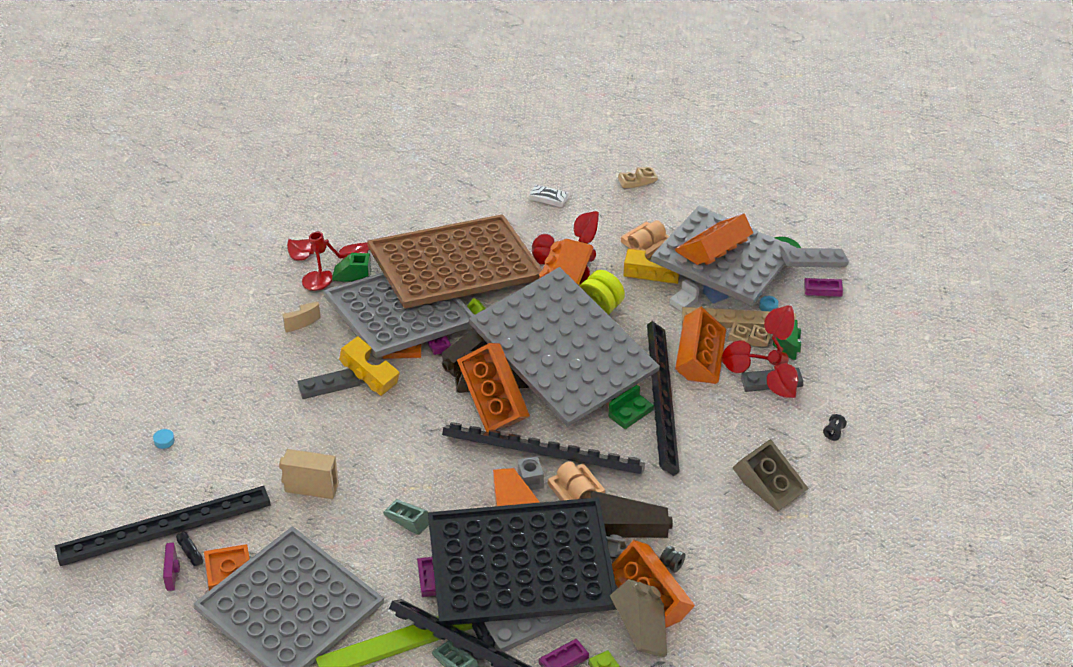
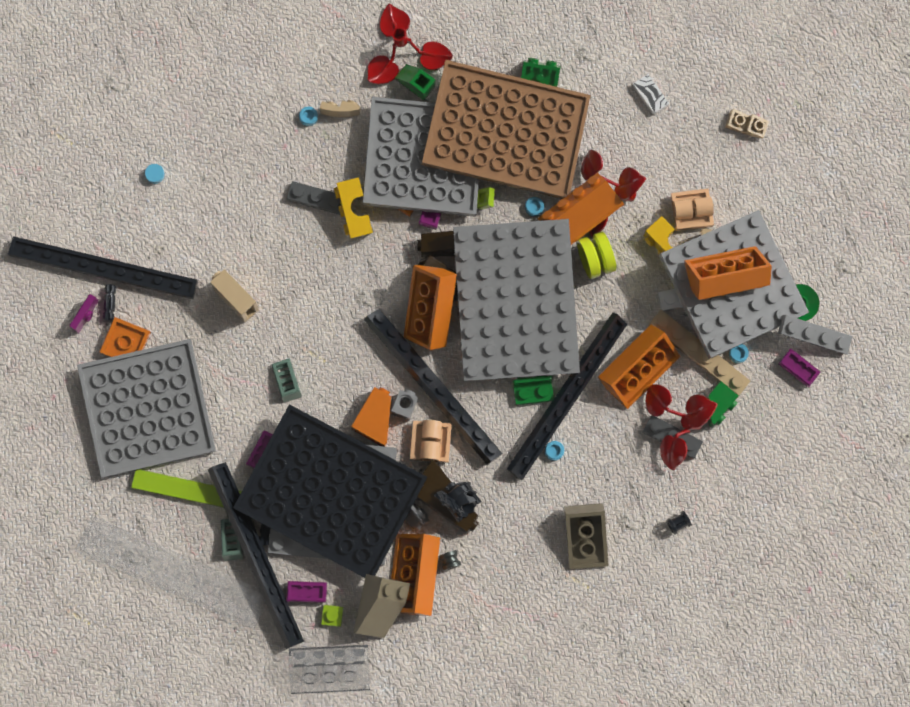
camera: 30 degrees right, 35 degrees up
tan slope [727,322,771,347] -> none
none -> medium azure tile [299,106,318,126]
none -> black helmet [434,482,482,522]
none -> green bracket [521,57,560,87]
none -> medium azure tile [545,441,564,461]

